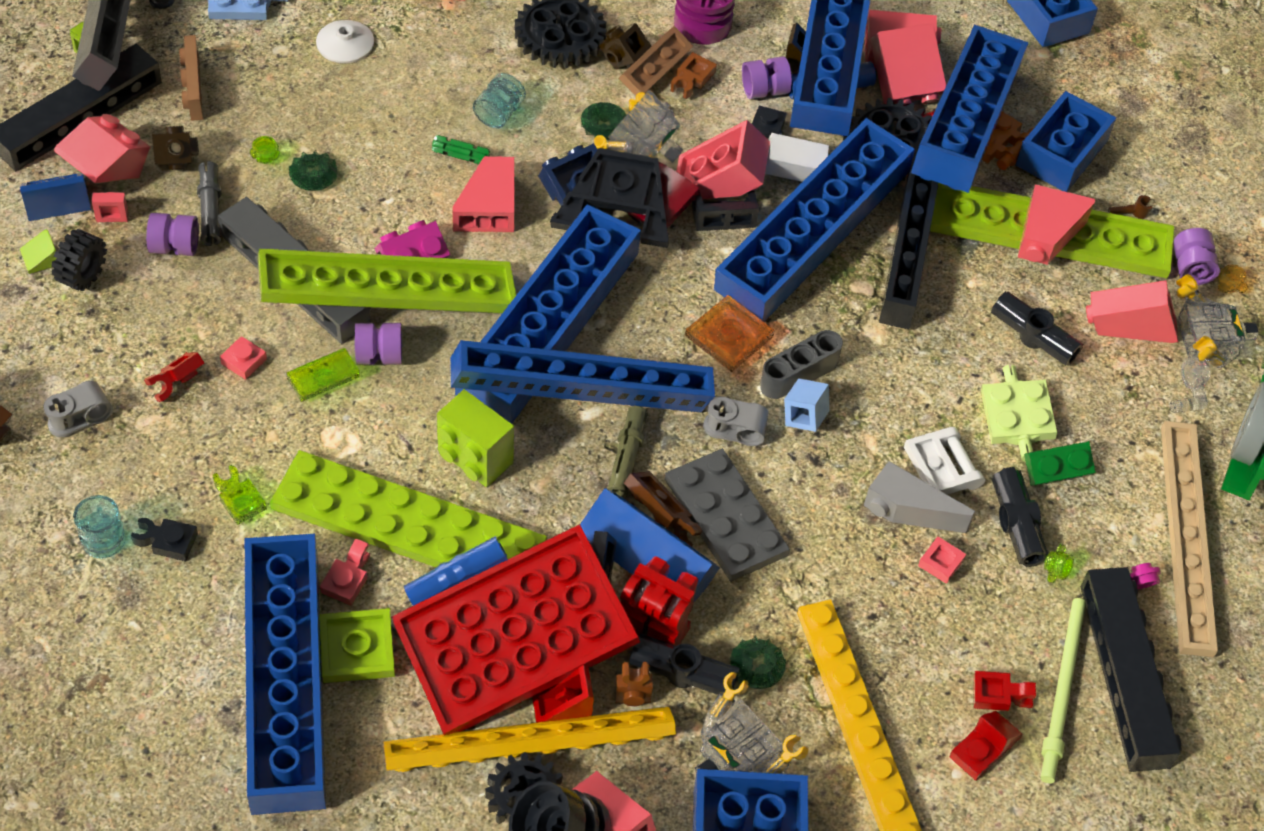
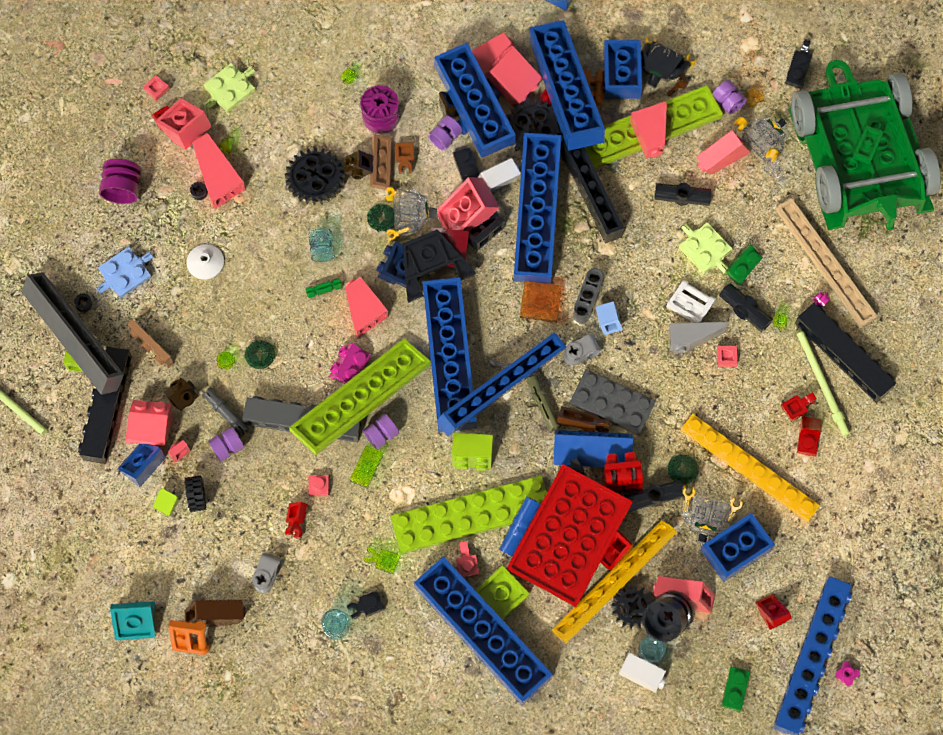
camera: 30 degrees left, 15 degrees up
dark orange plate [615,662,653,706] -> none
none -> black torso [641,37,697,88]

